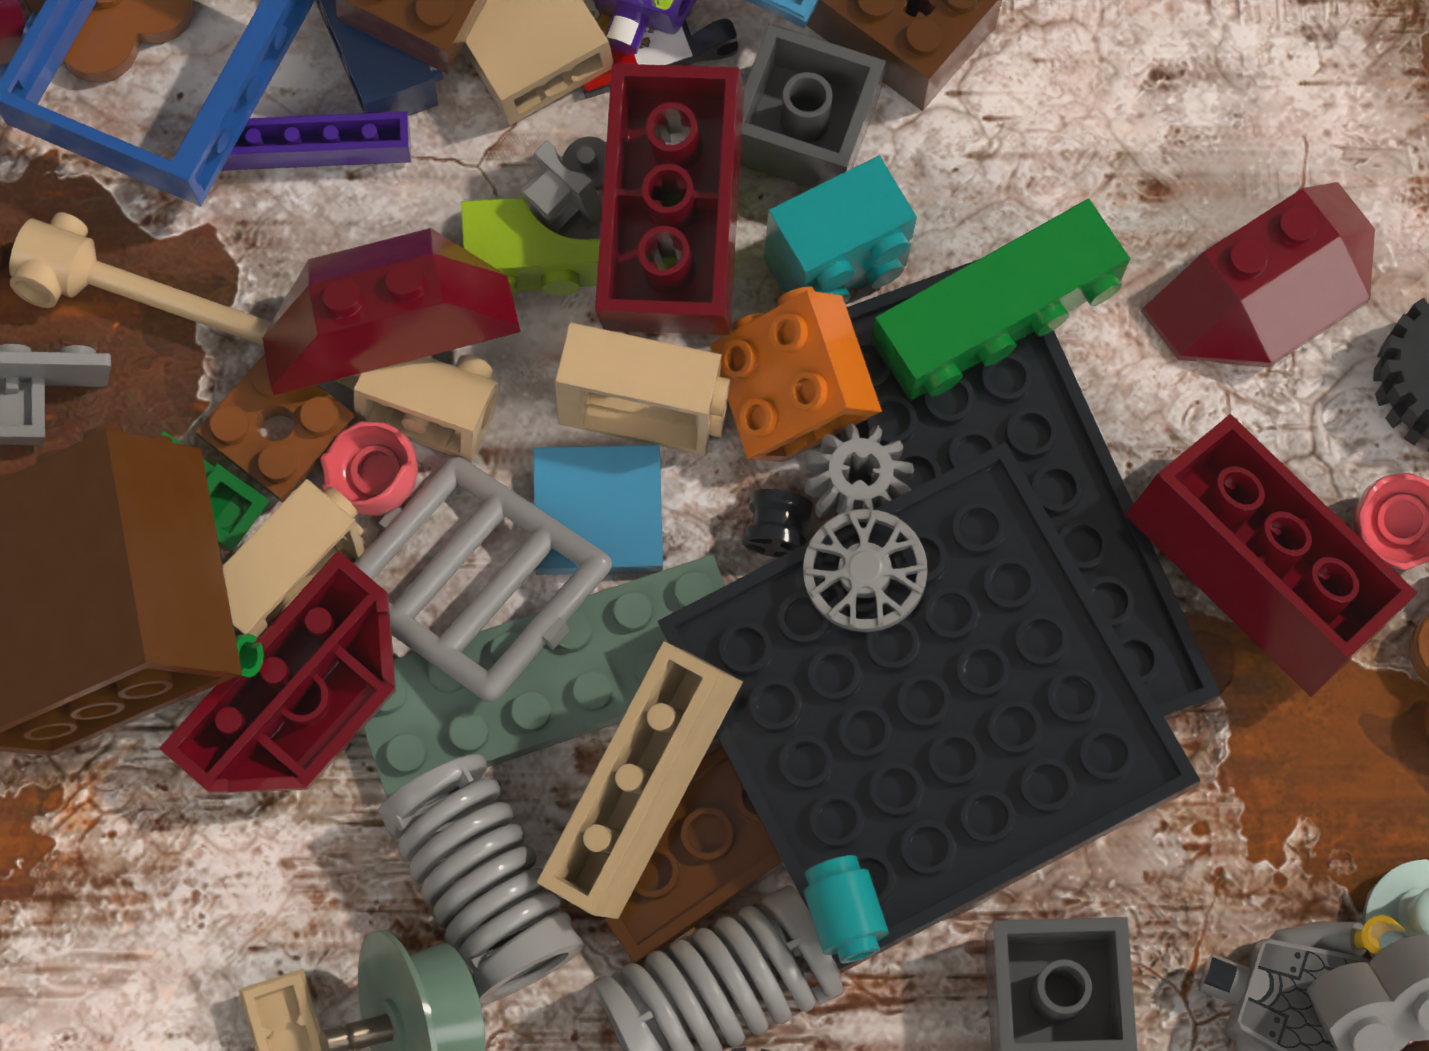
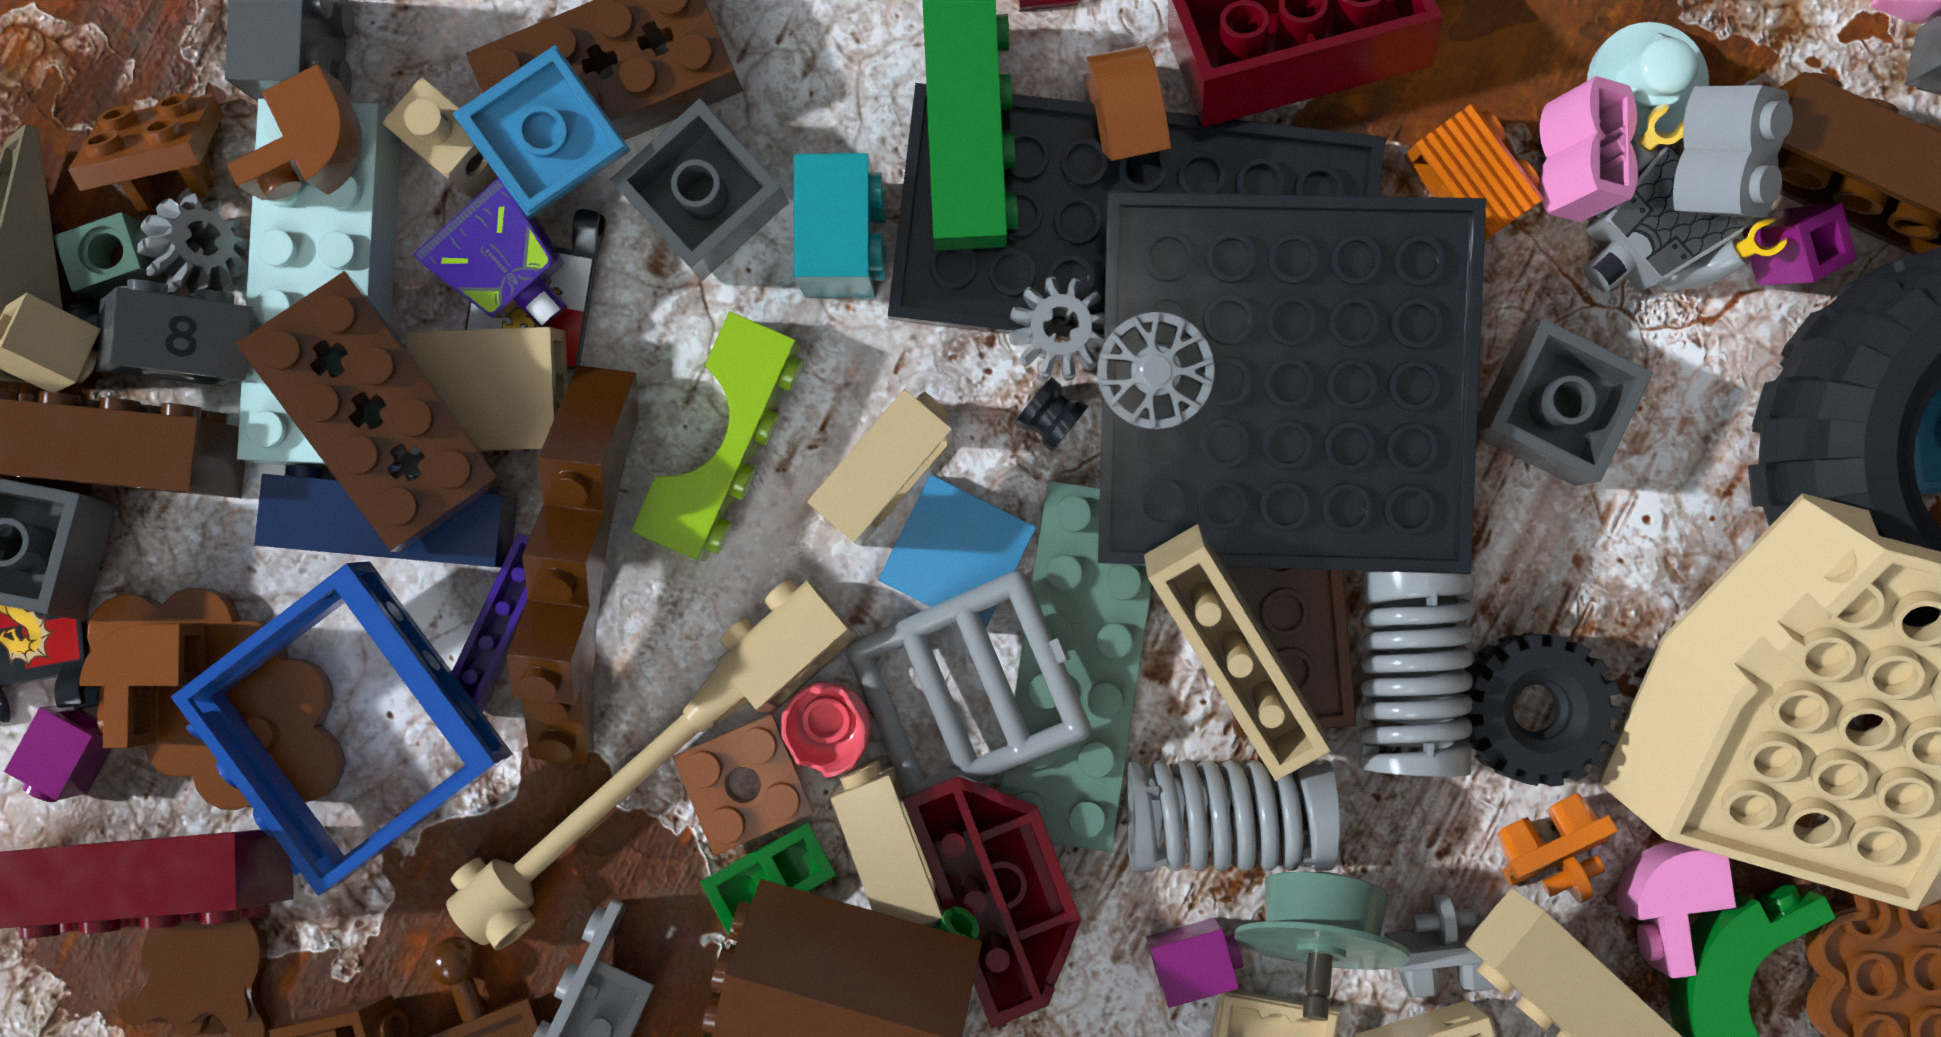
camera: 55 degrees left, 15 degrees up
dark red wedge [262,228,521,395] -> none
light grey hips [521,136,606,235] -> none
dark red brick [595,63,744,335] -> none
orange brick [709,287,882,462] -> none
teal brick [803,855,889,963] -> none
none -> reddish brown arch [507,365,638,765]
none -> dark orange brick [1082,44,1171,161]
none -> magenta brick [1146,918,1244,1008]
none -> orange brick [1404,102,1544,241]
none -> bright pink brick [1540,76,1638,222]

